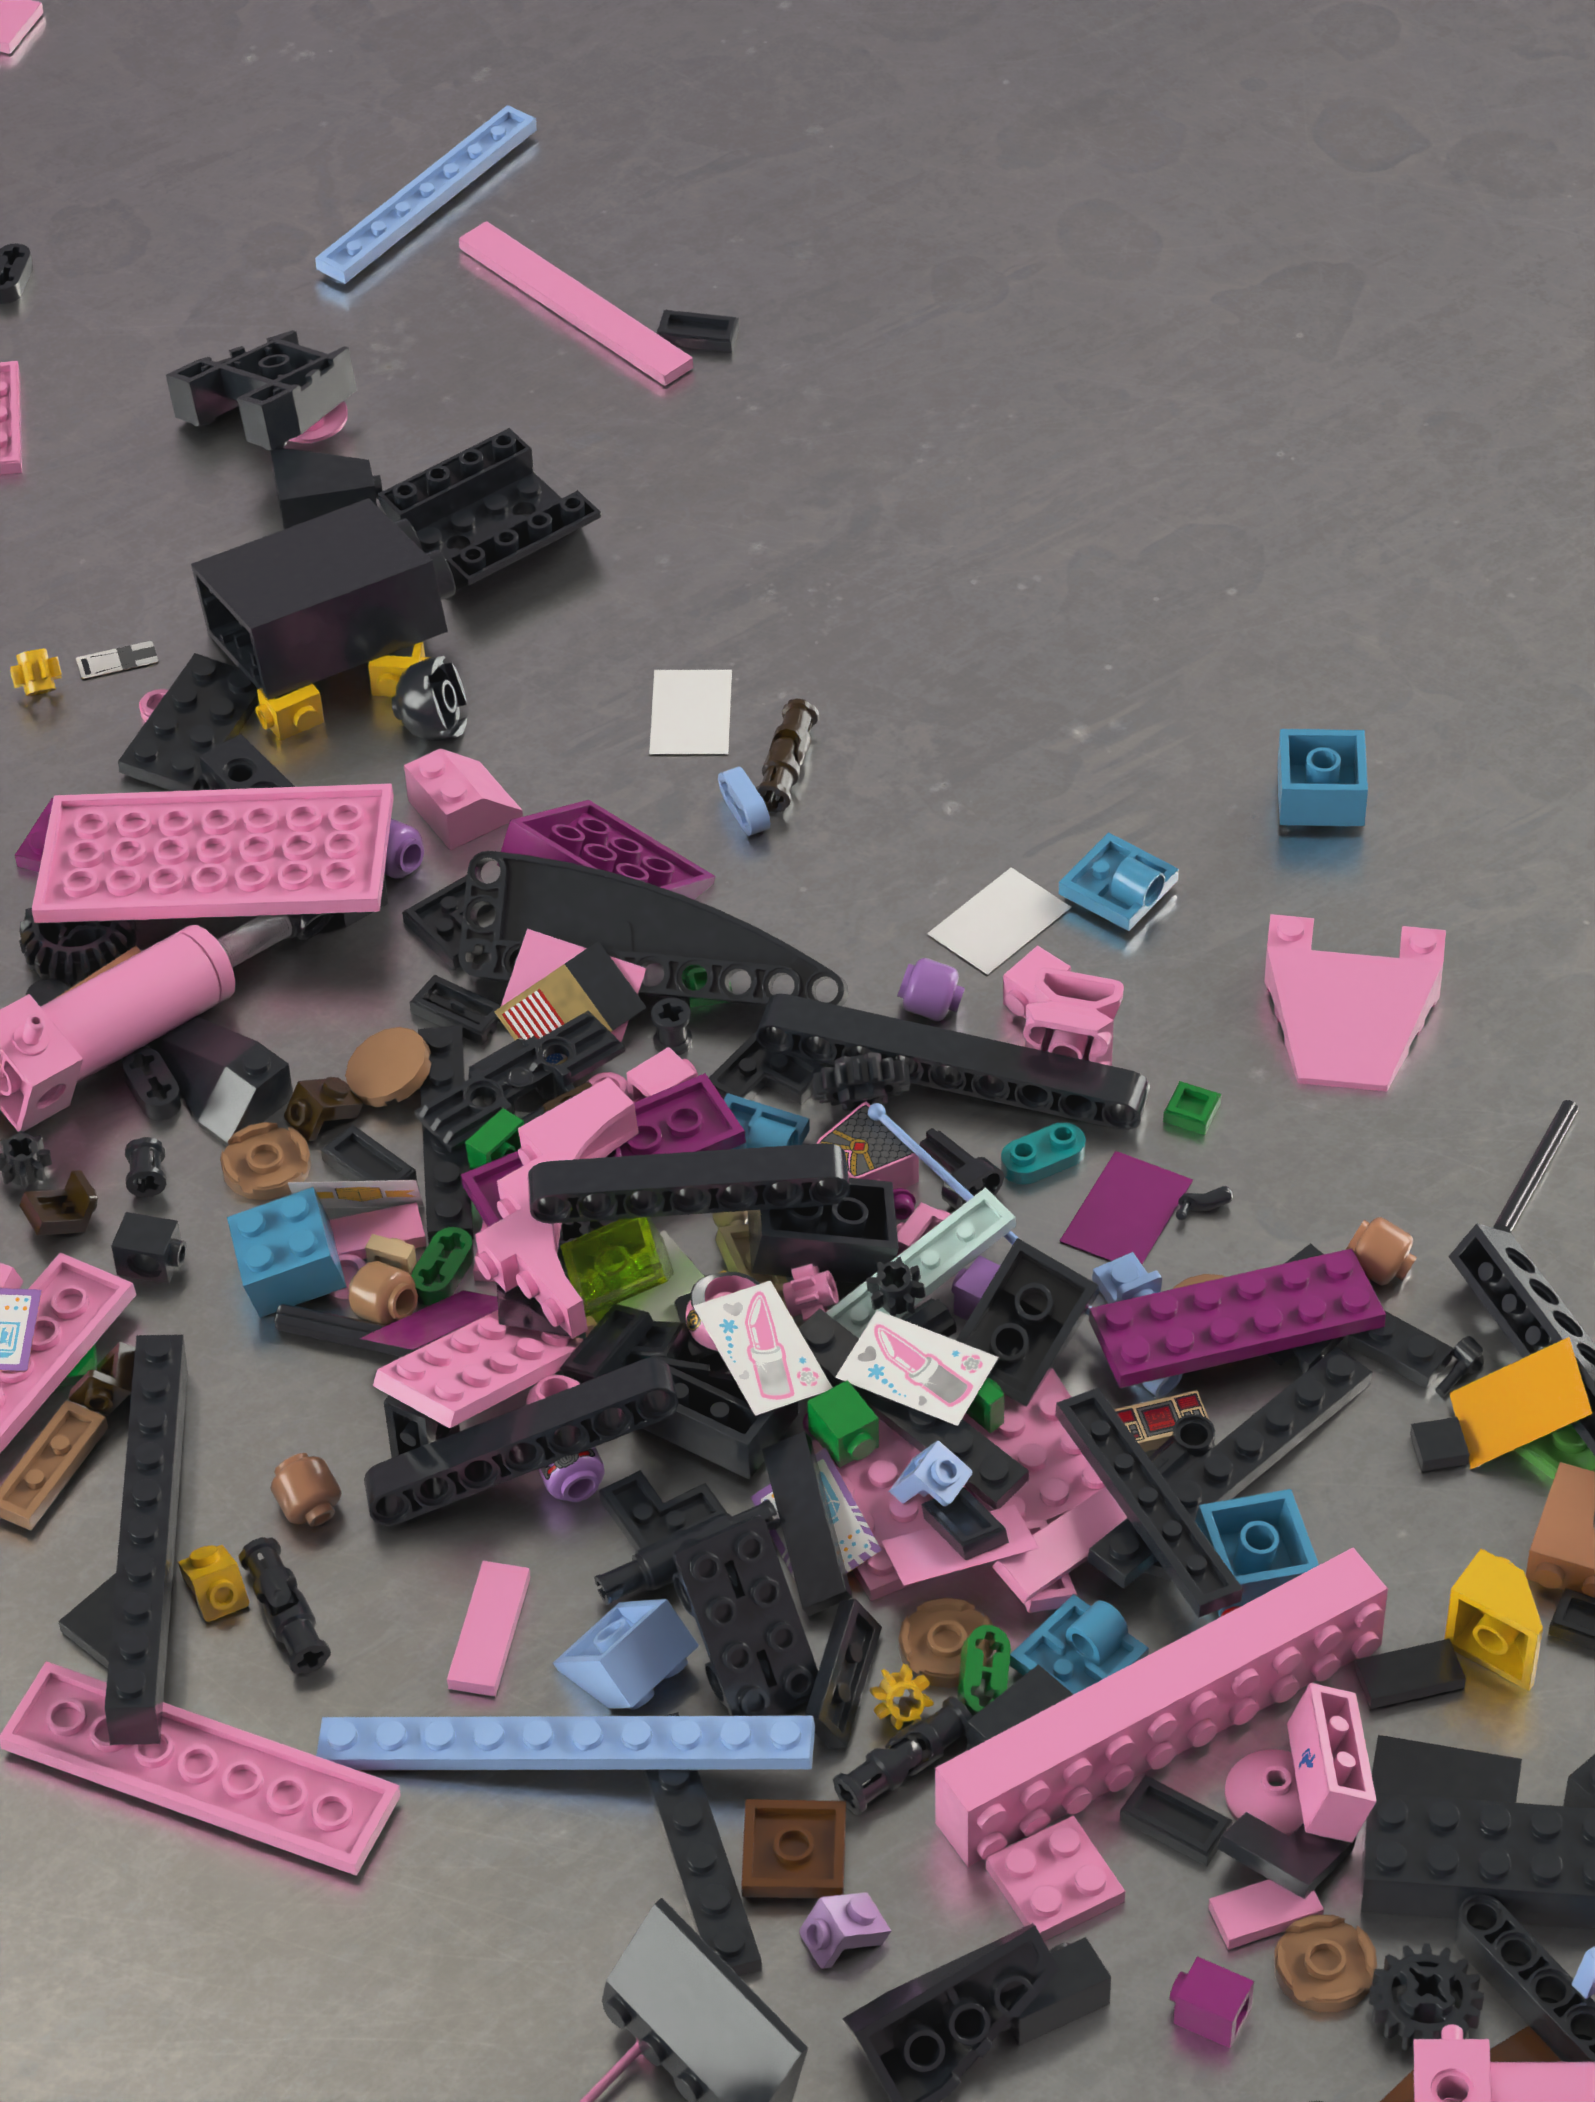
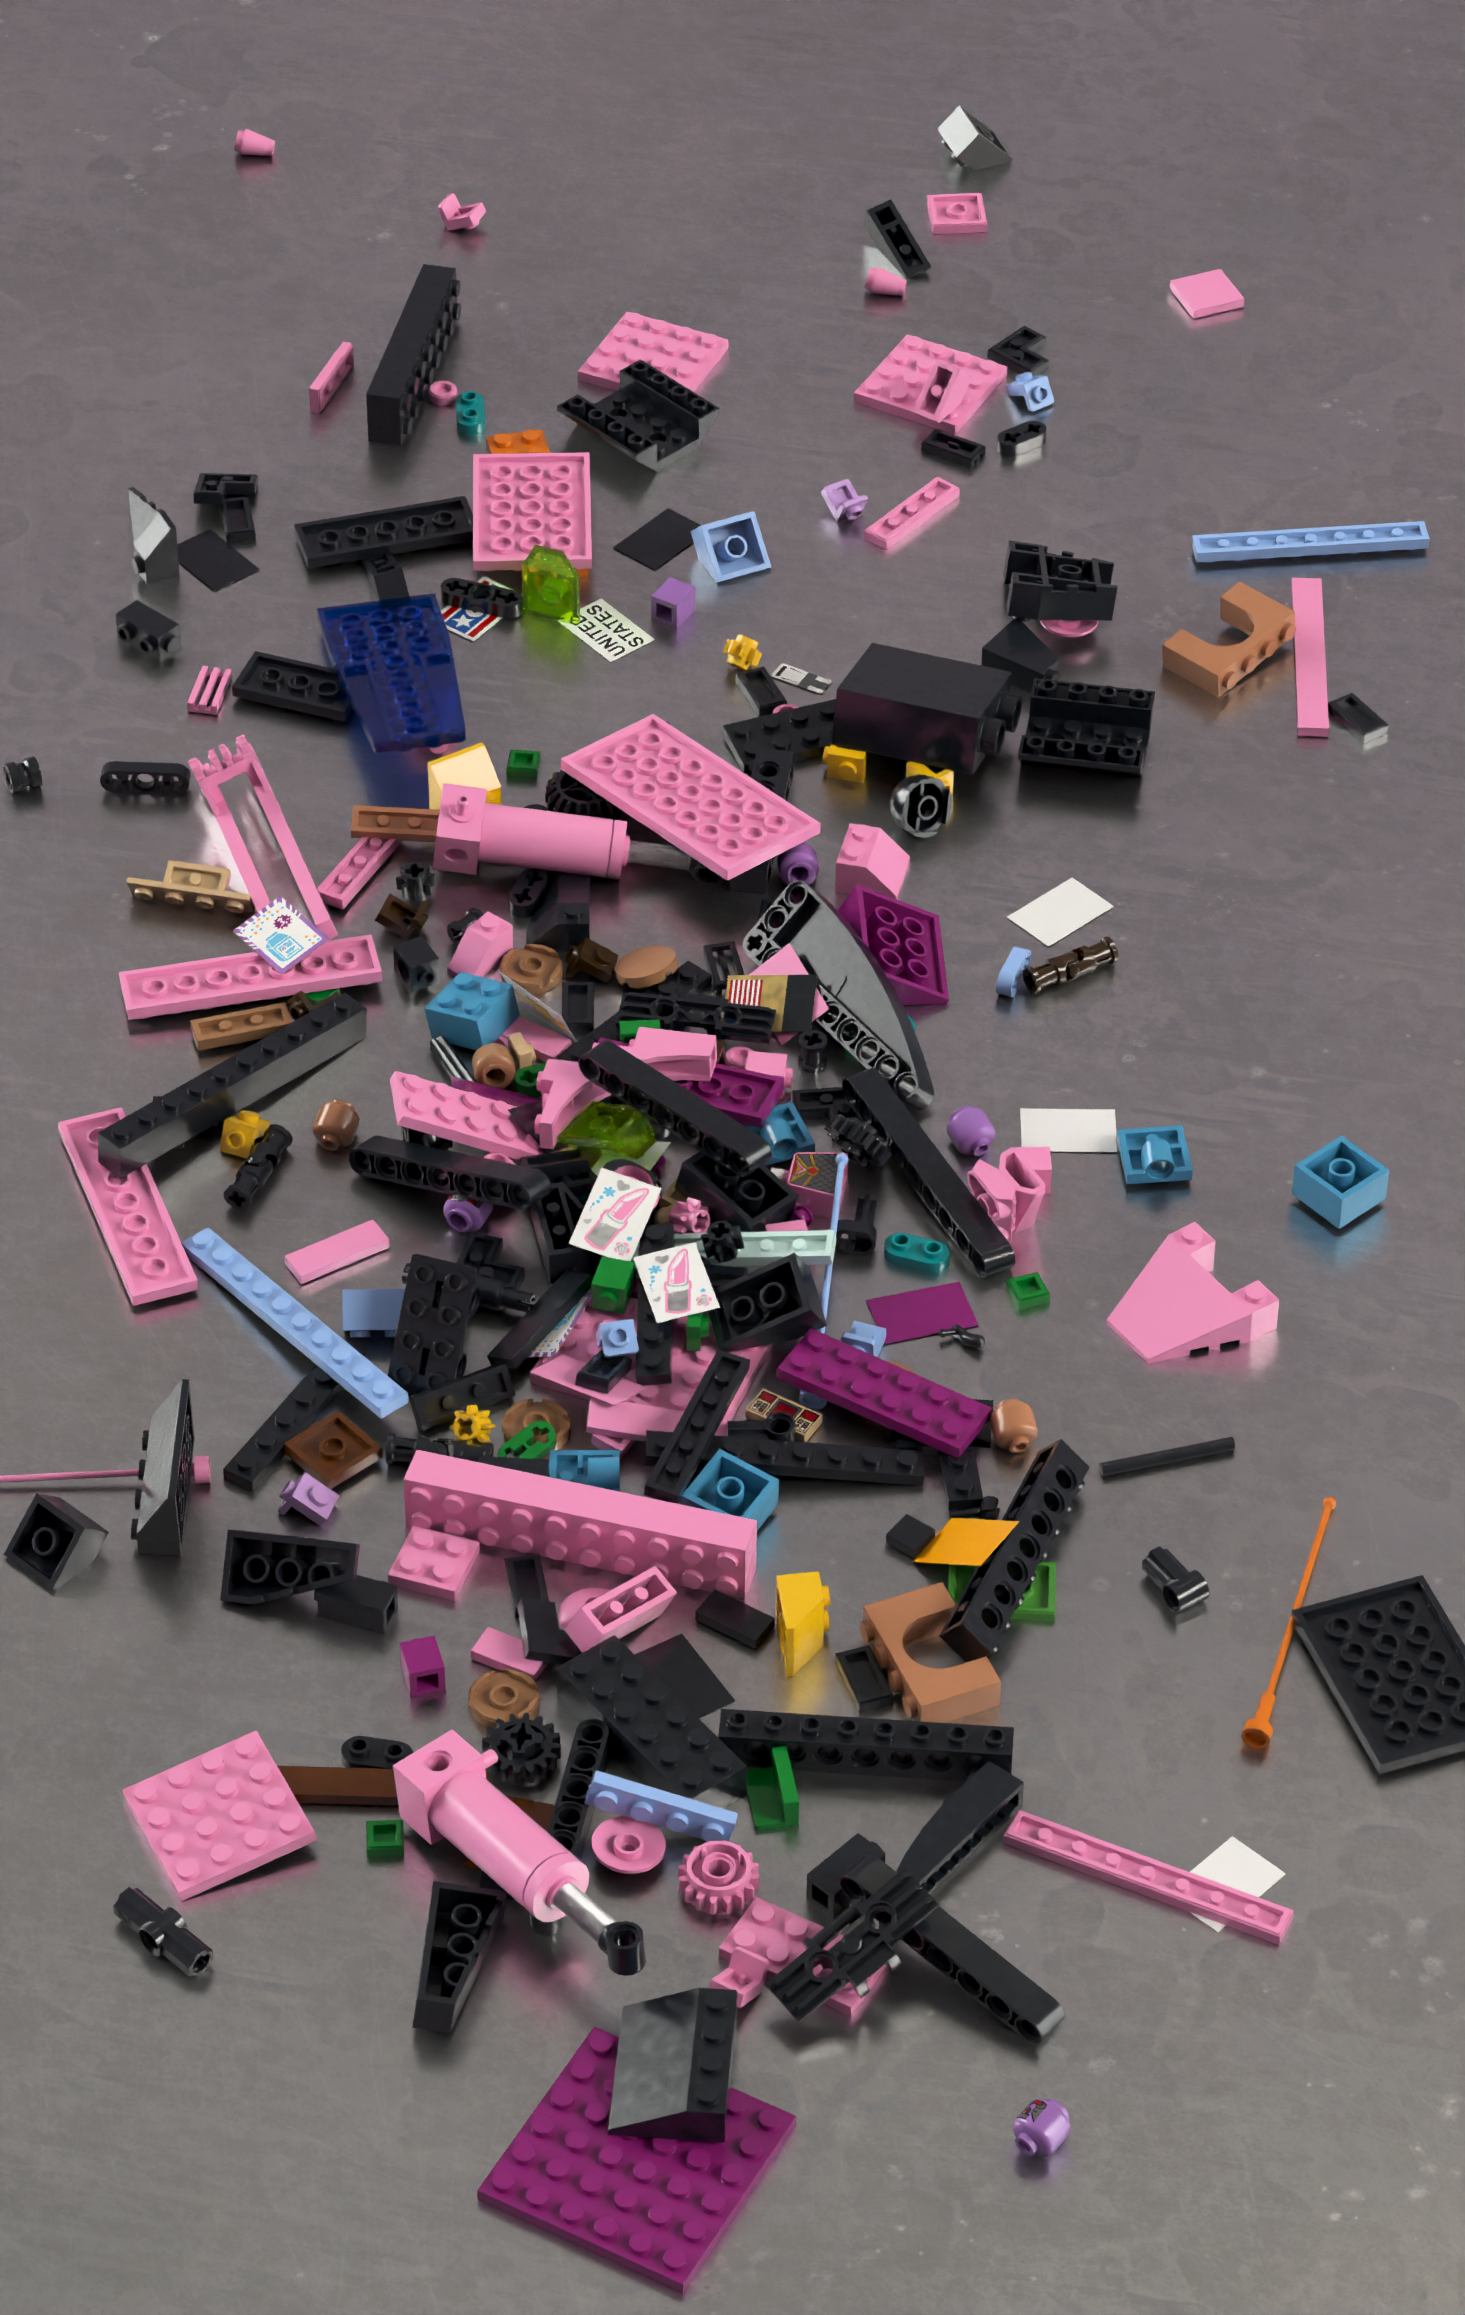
camera: 45 degrees right, 5 degrees down
none -> bright pink slope [447,911,513,977]
none -> black tile [736,666,787,717]
none -> nougat arch [1162,581,1296,698]

